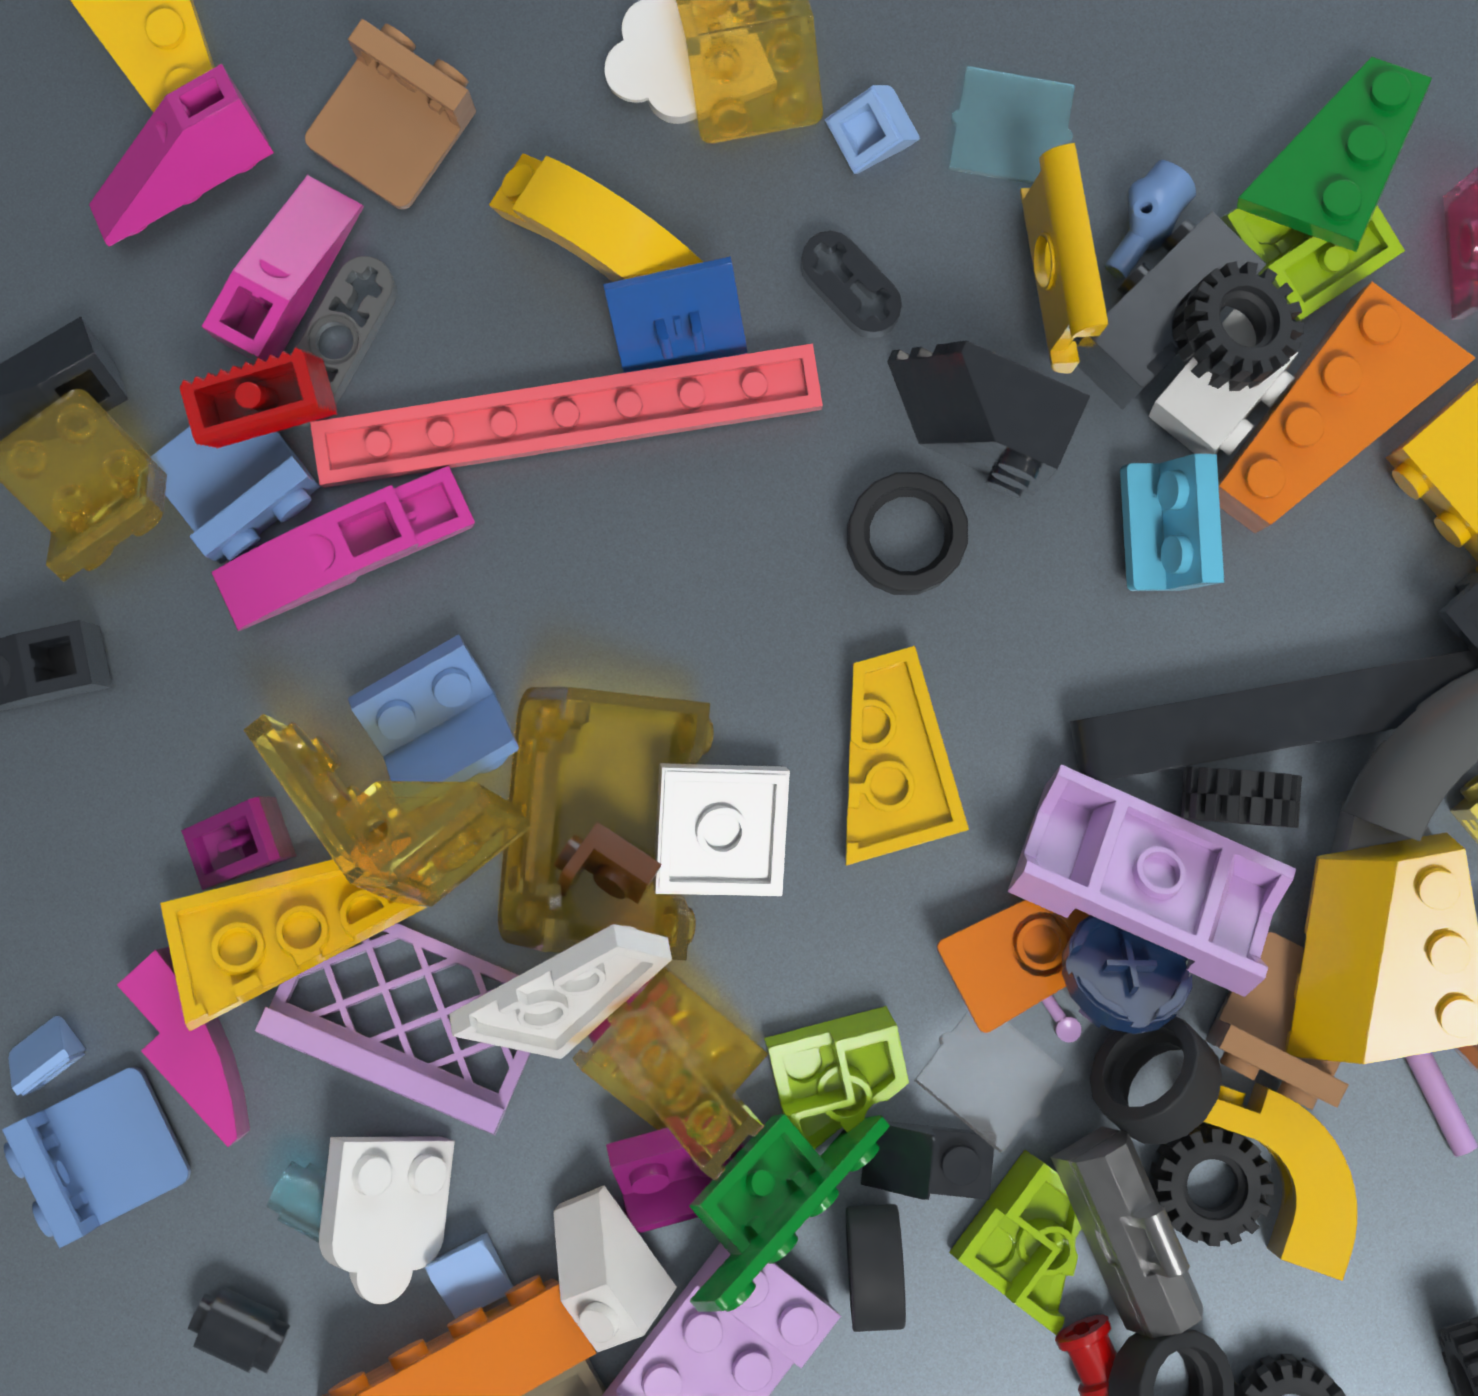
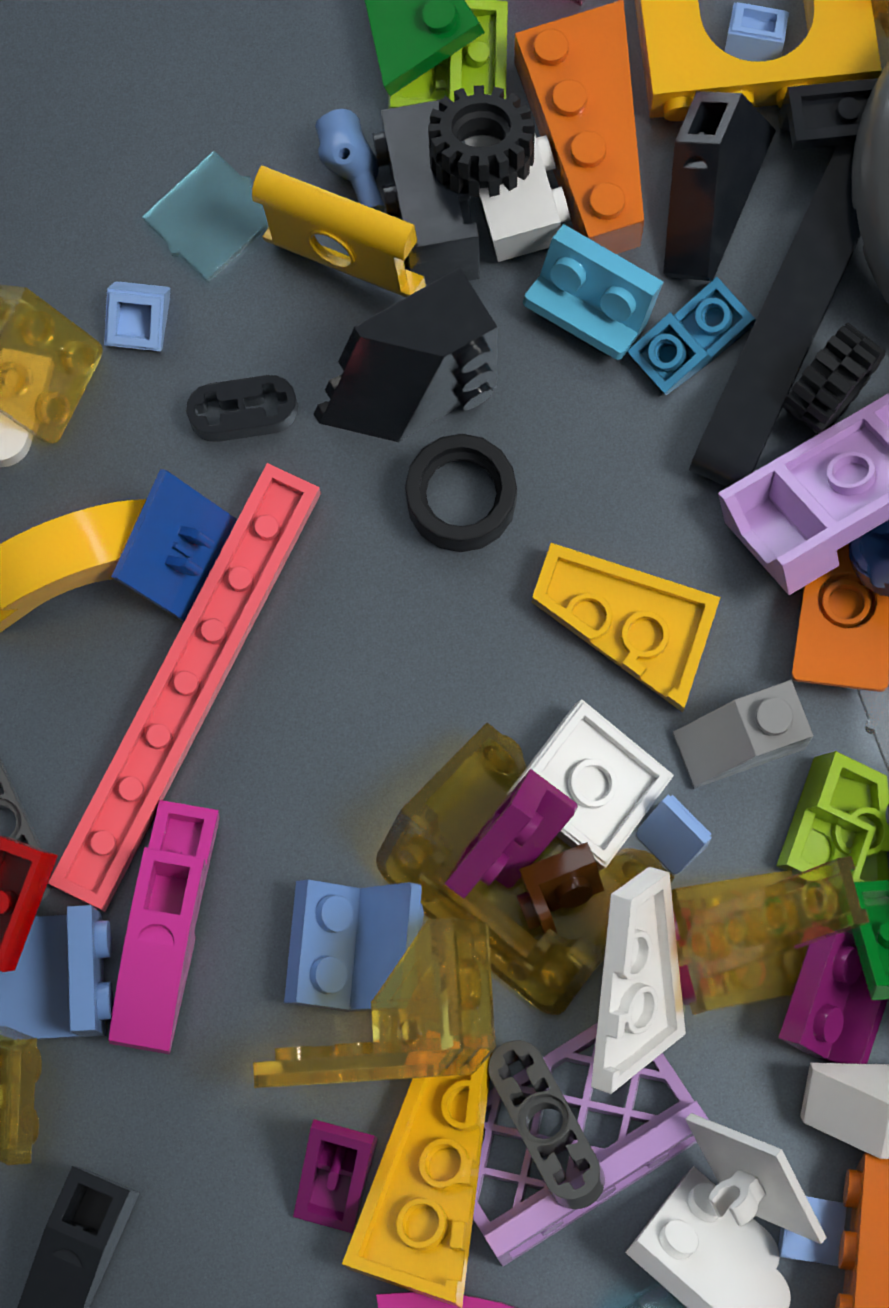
camera: 50 degrees left, 10 degrees down
none -> magenta bracket [444,769,578,899]
none -> dark grey beam [488,1040,605,1209]
none -> dark azure slope [627,276,756,395]
none -> light blue slope [636,794,712,874]
none -> black slope [663,91,776,281]
none -> light grey slope [673,680,814,789]
none -> white piece [685,1113,827,1244]

